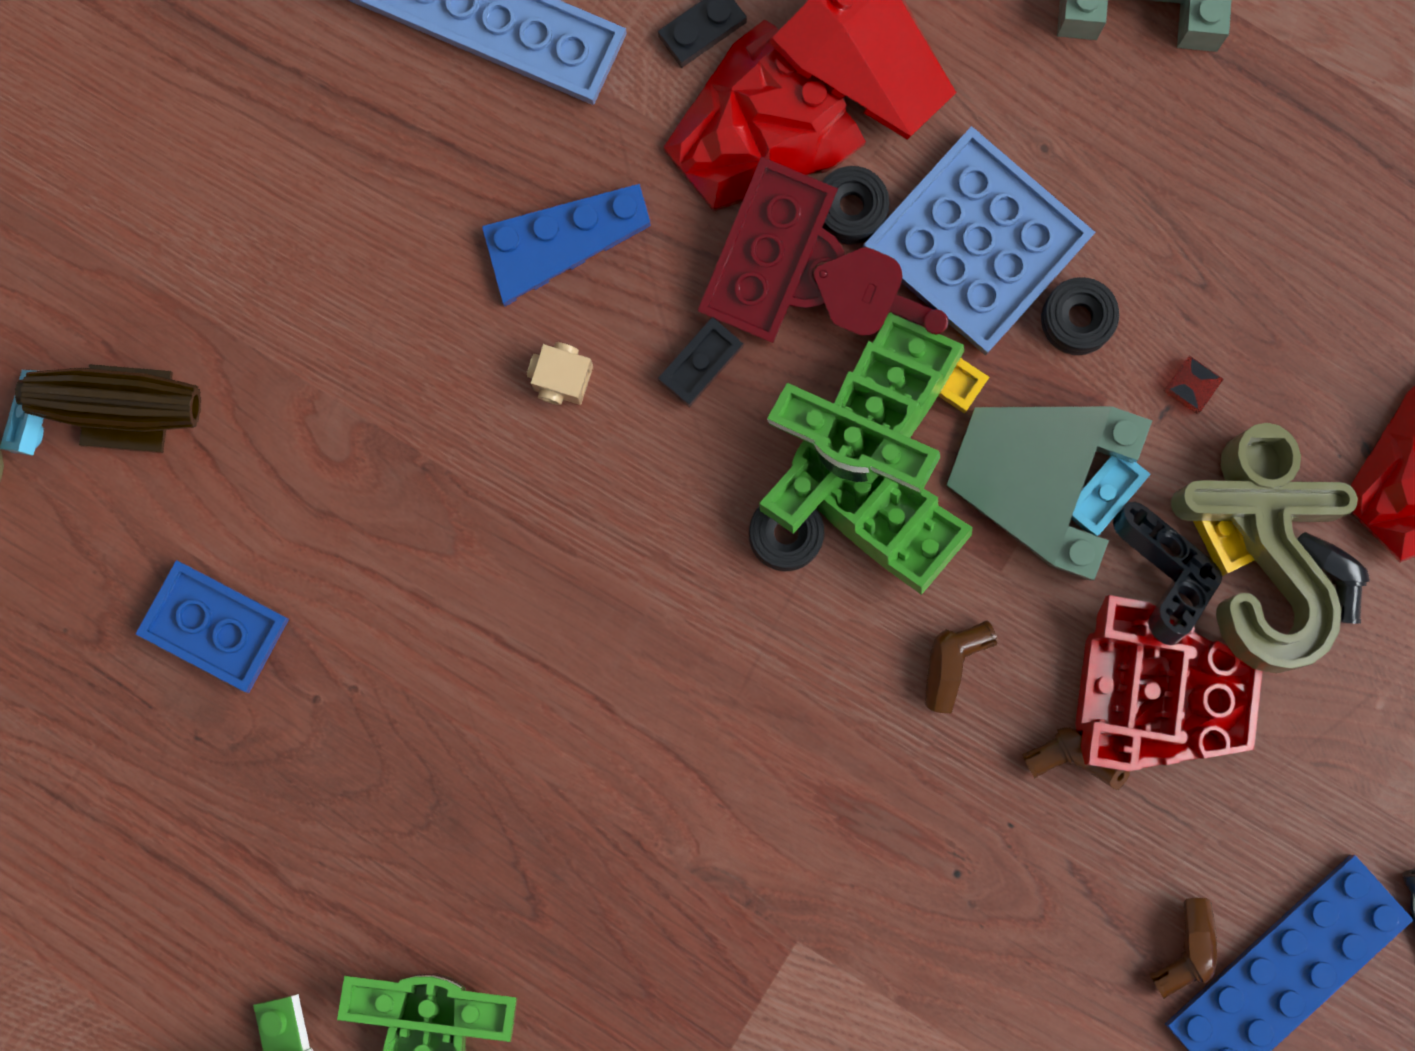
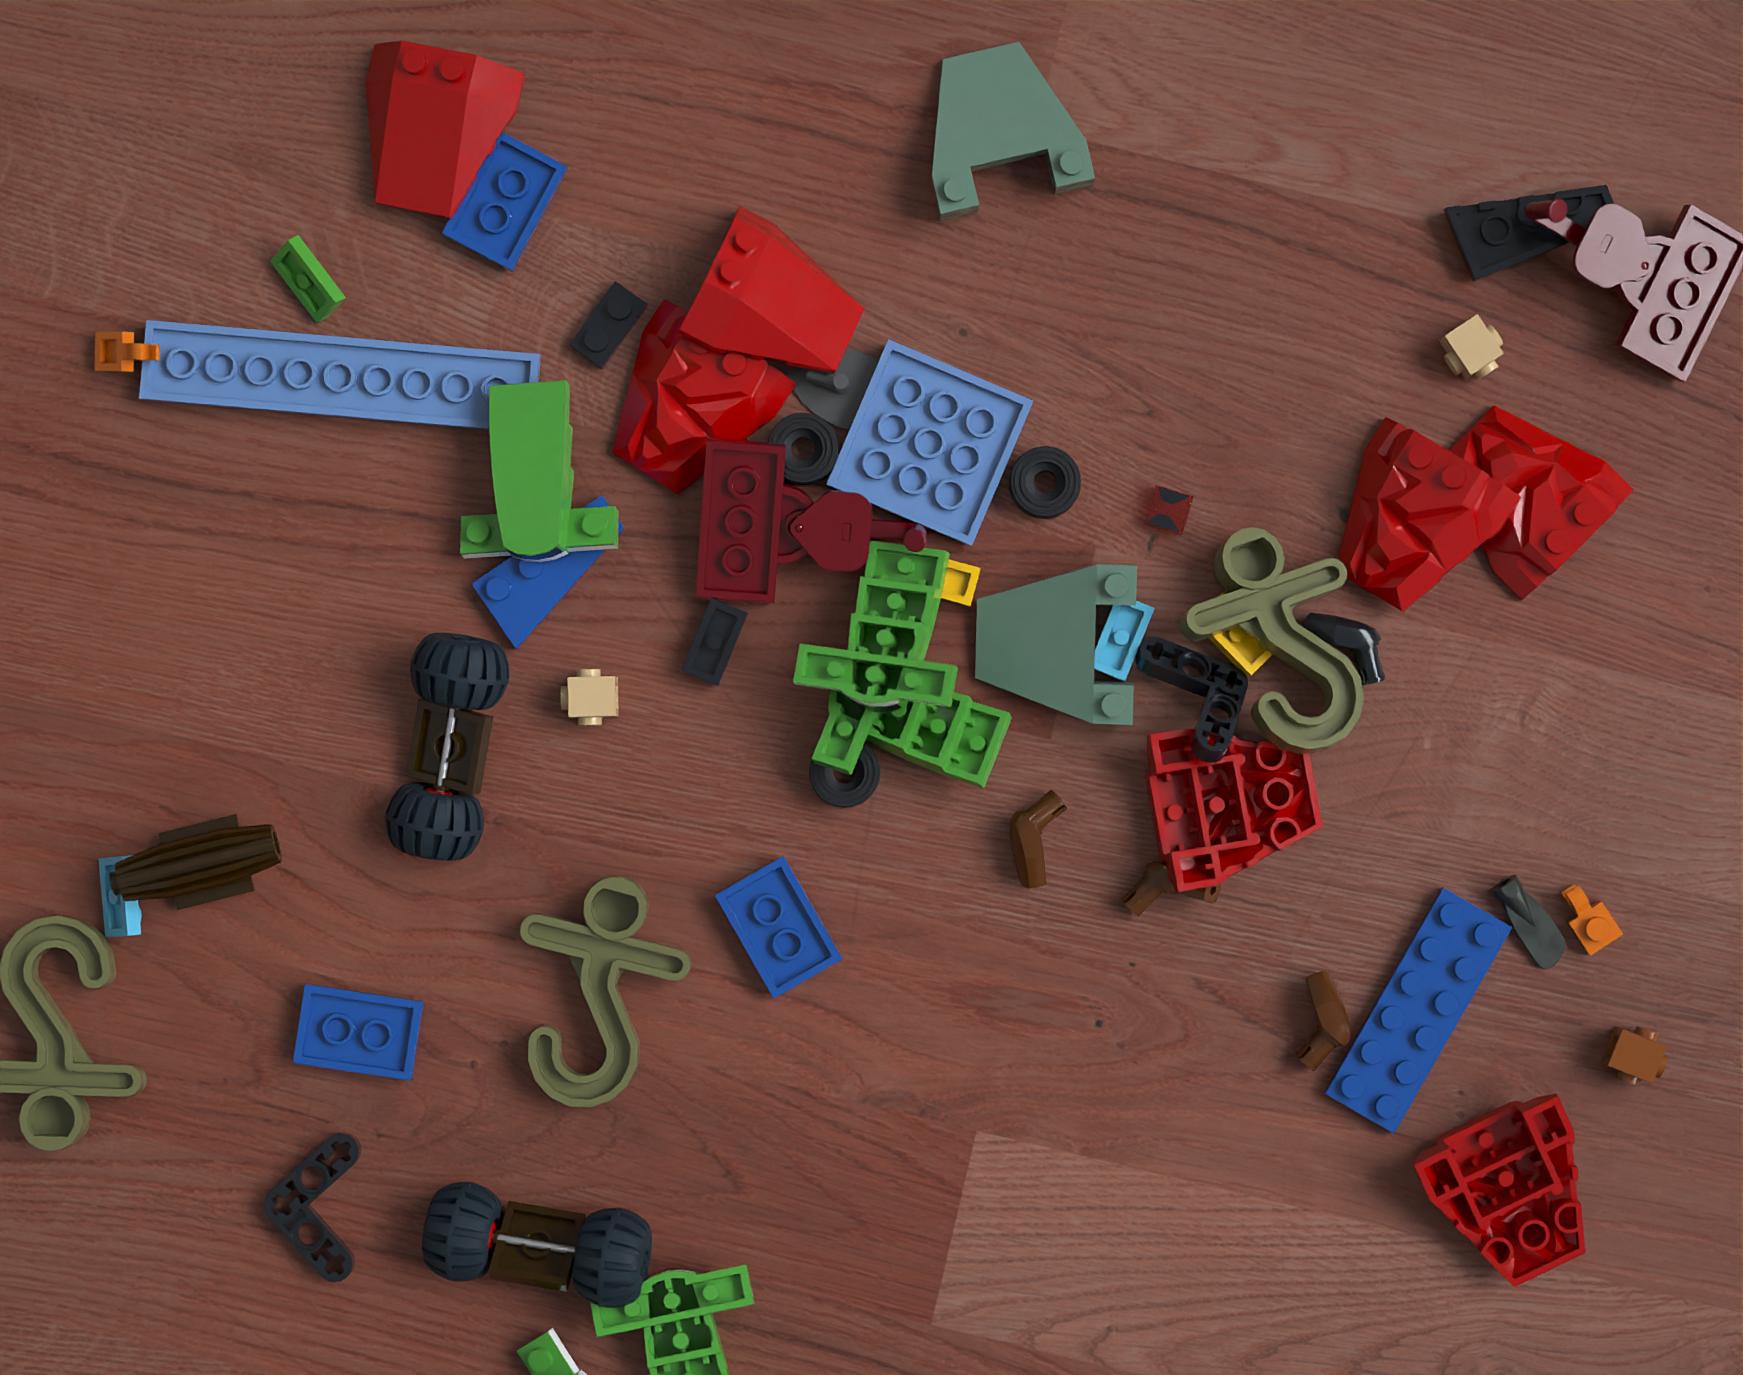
camera: 20 degrees left, 5 degrees up
none -> black beam [264,1132,361,1282]
none -> black plate [385,633,510,861]
none -> black plate [422,1182,652,1308]
none -> bright green slope [460,380,619,562]
none -> olive piece [520,875,692,1108]
none -> blue plate [715,856,843,998]
none -> dark grey shield [782,348,880,431]

